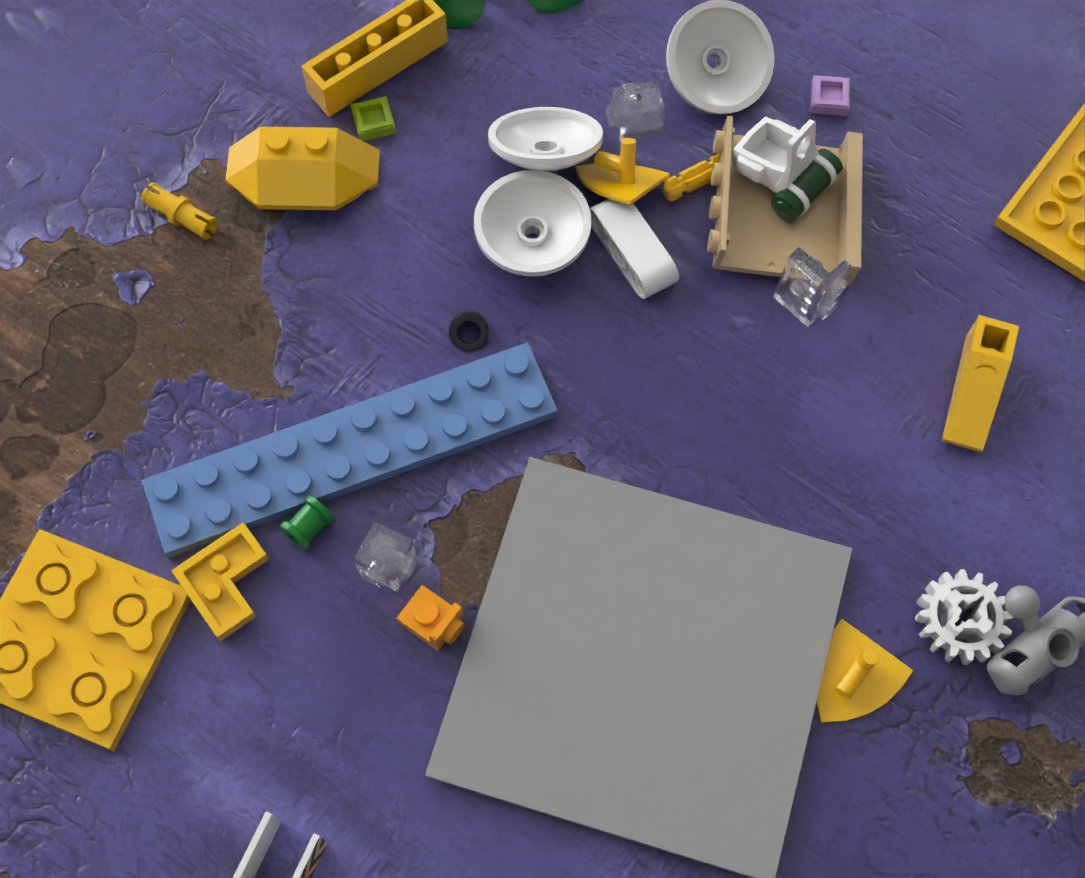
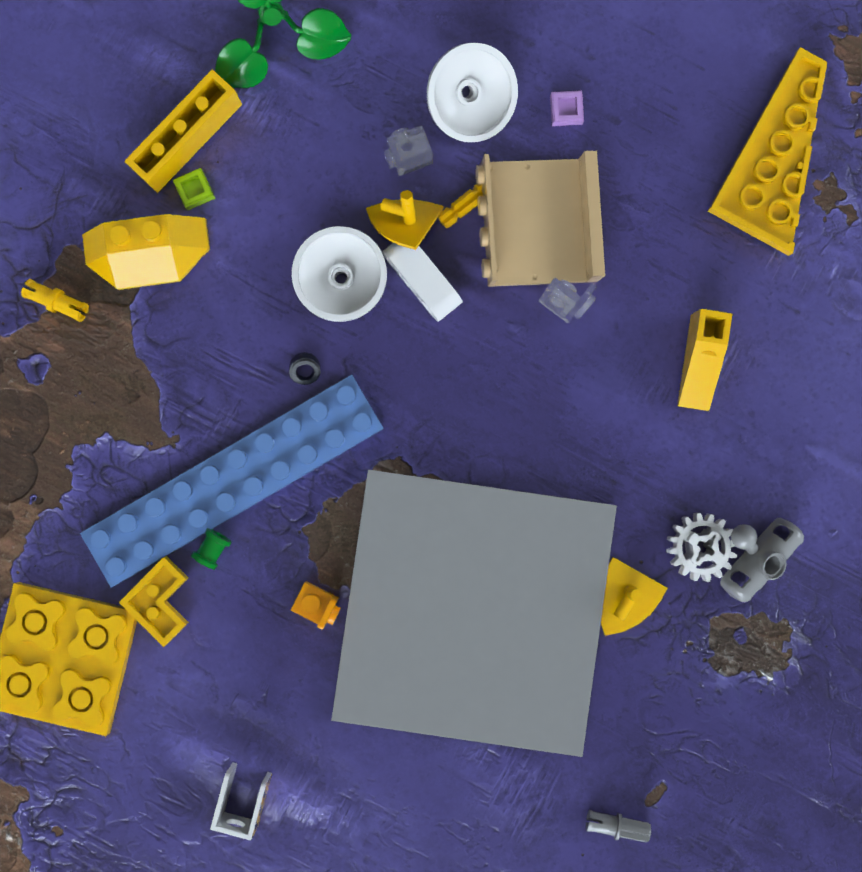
camera: 10 degrees left, 20 degrees up
clear brick [354,522,418,591] -> none
white dish [488,107,603,172] -> none
white piece [732,116,843,223] -> none

